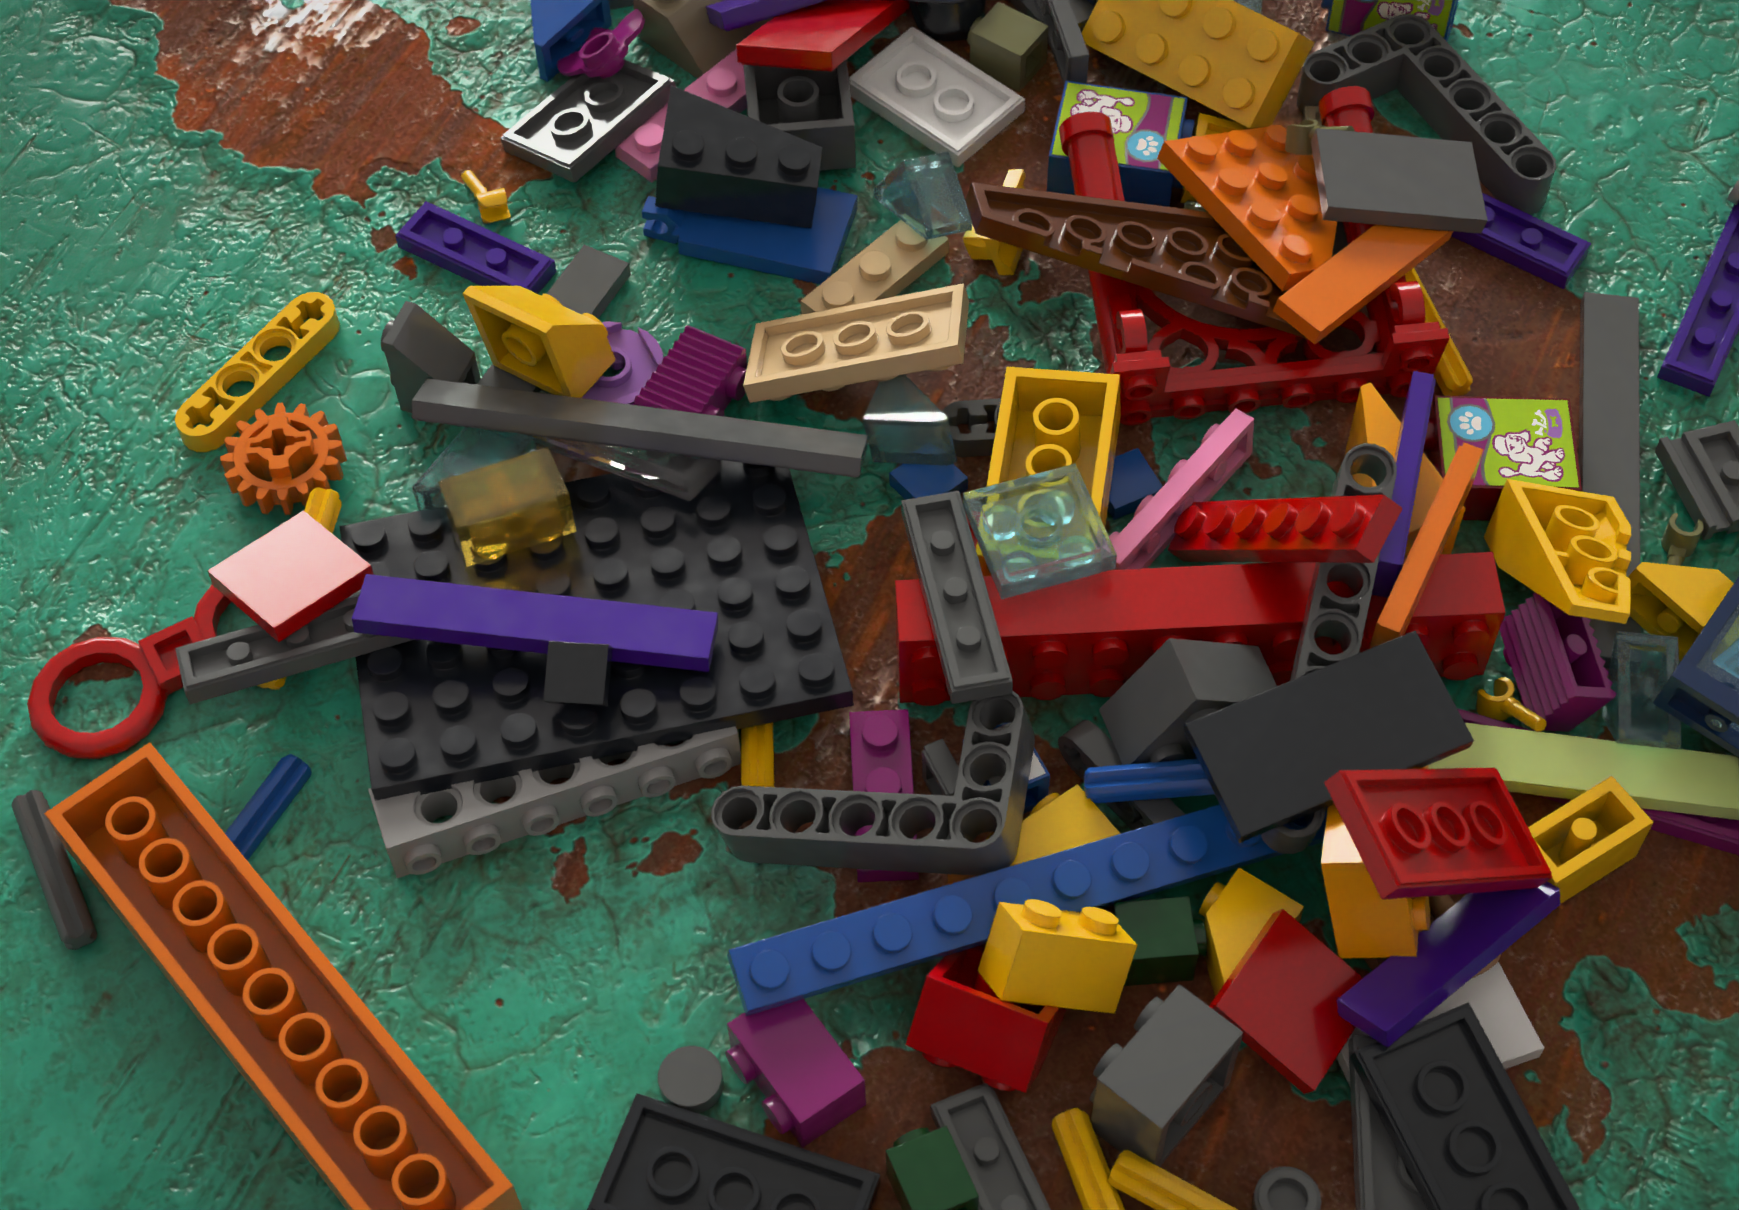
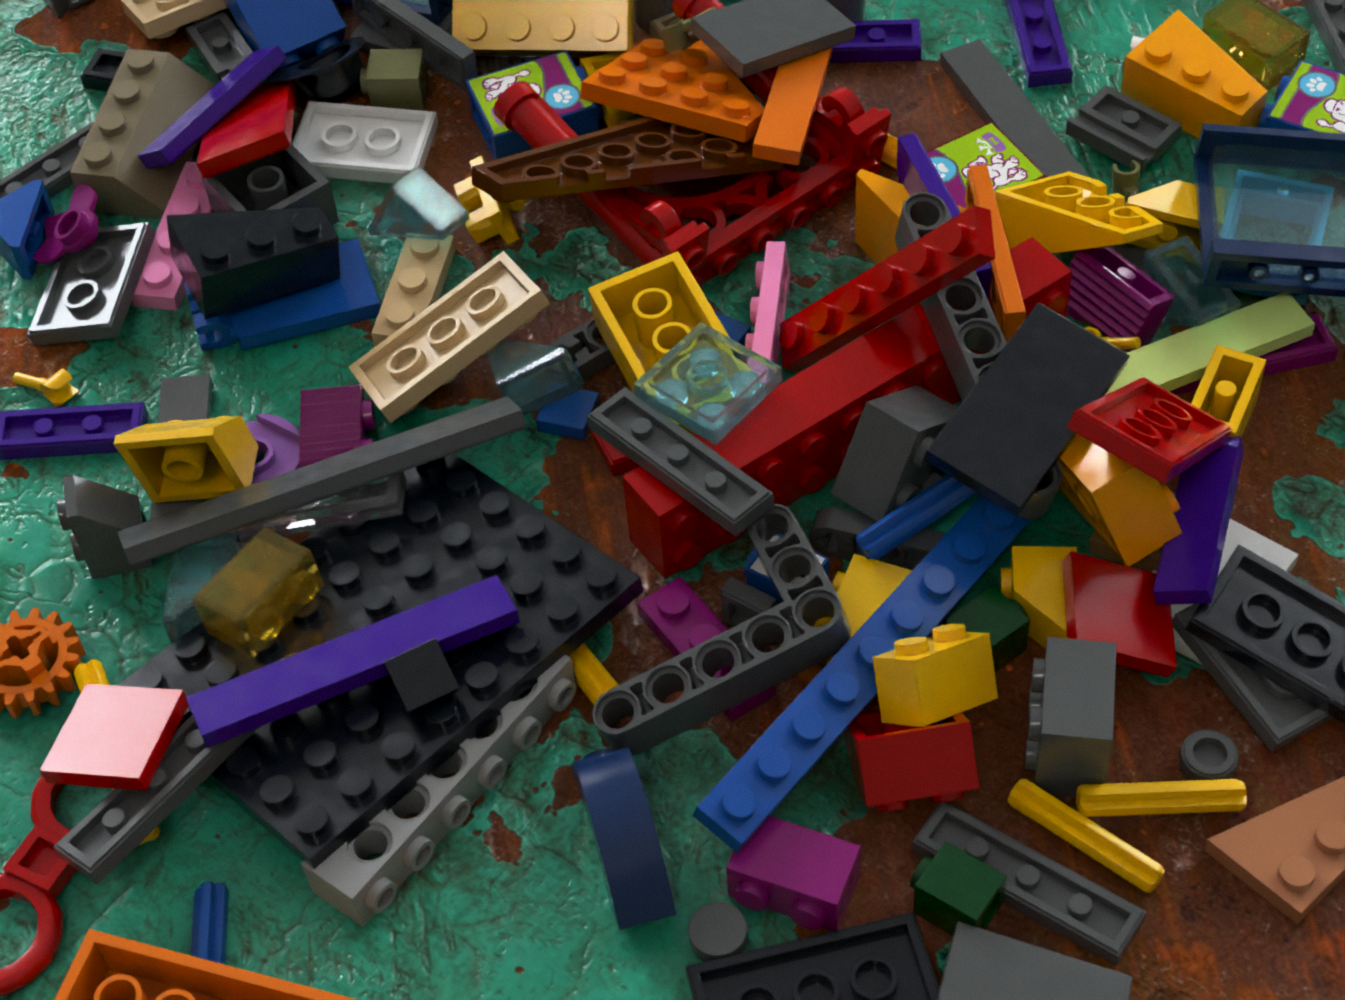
camera: 30 degrees left, 5 degrees down
none -> dark blue arch [571,747,677,930]

